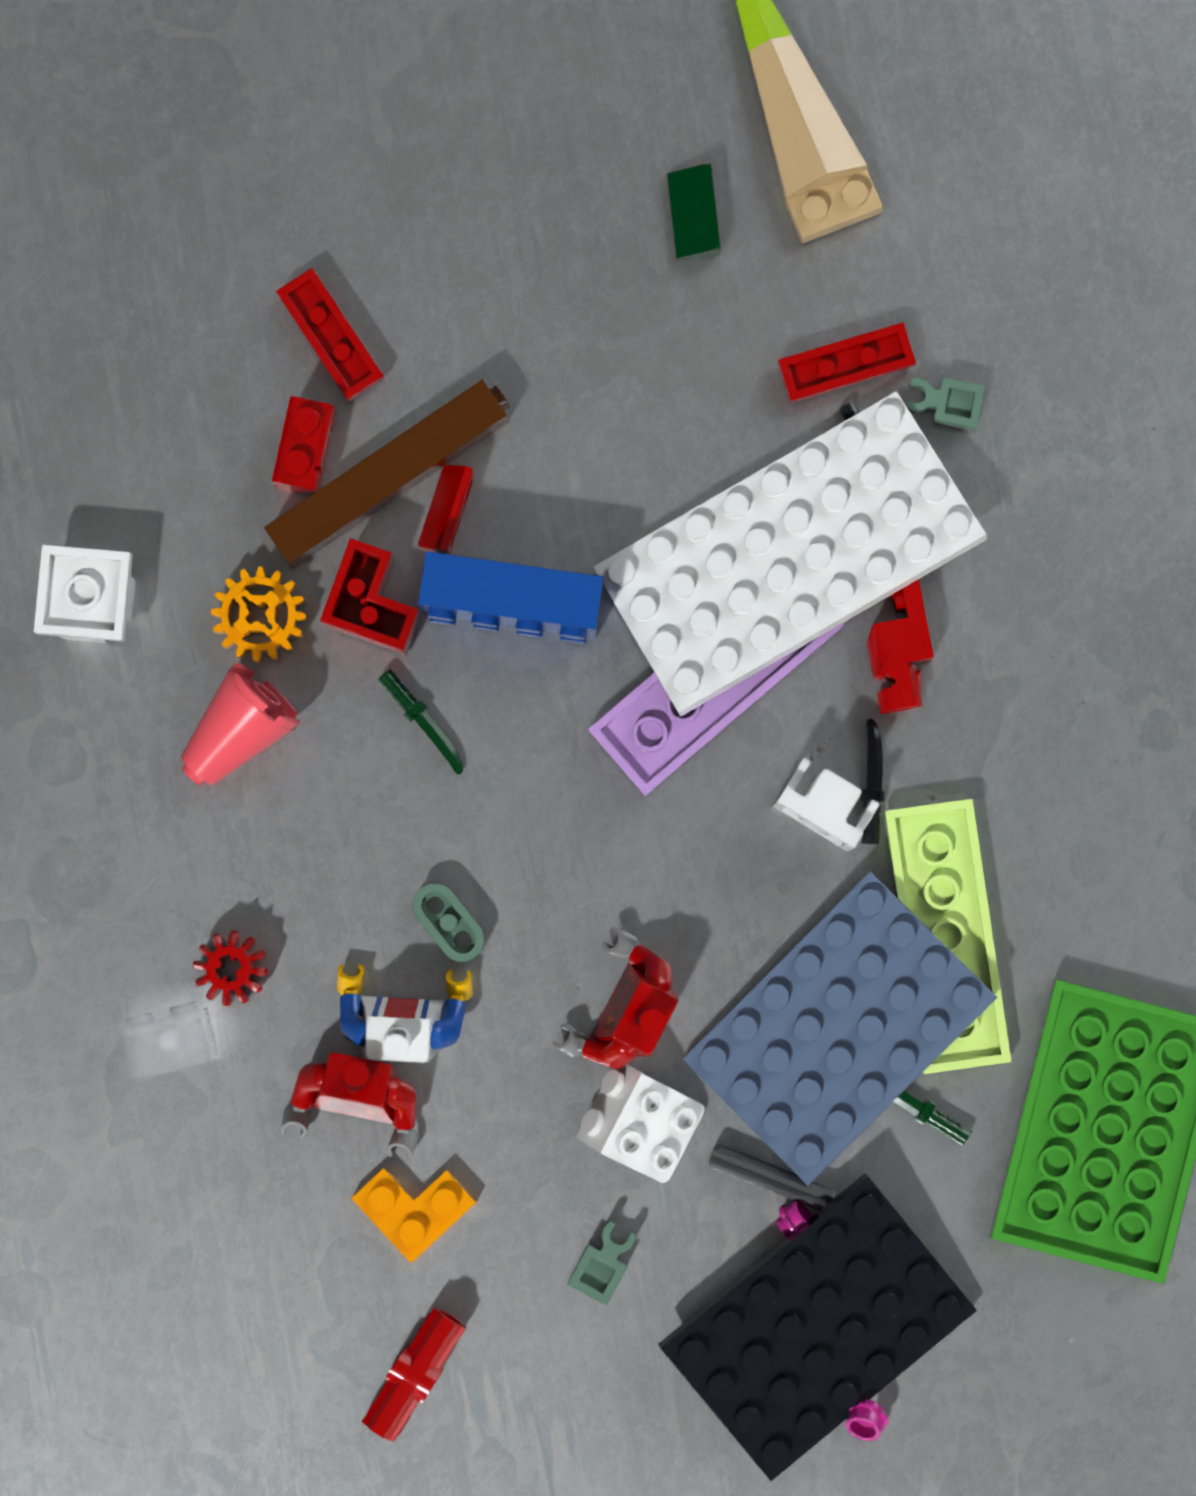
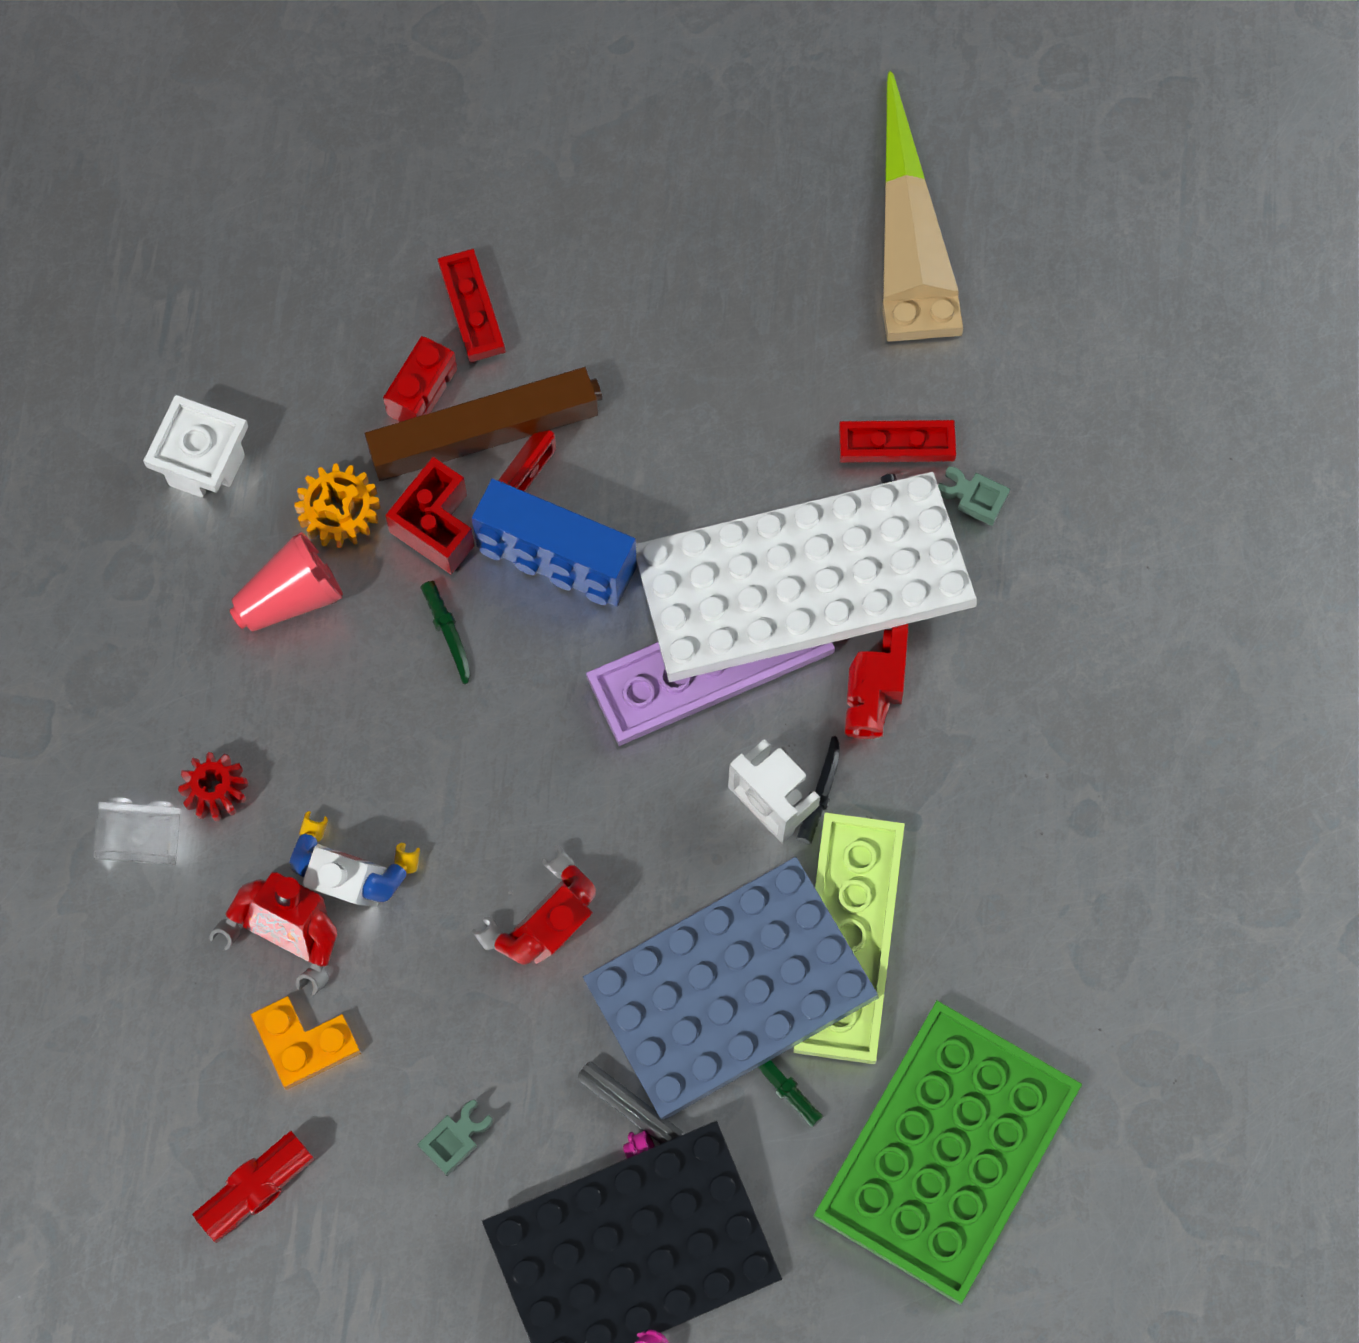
camera: 15 degrees right, 15 degrees down
sand green plate [413,883,485,962] -> none
white bracket [575,1064,705,1183] -> none
dark green slope [667,164,721,260] -> none

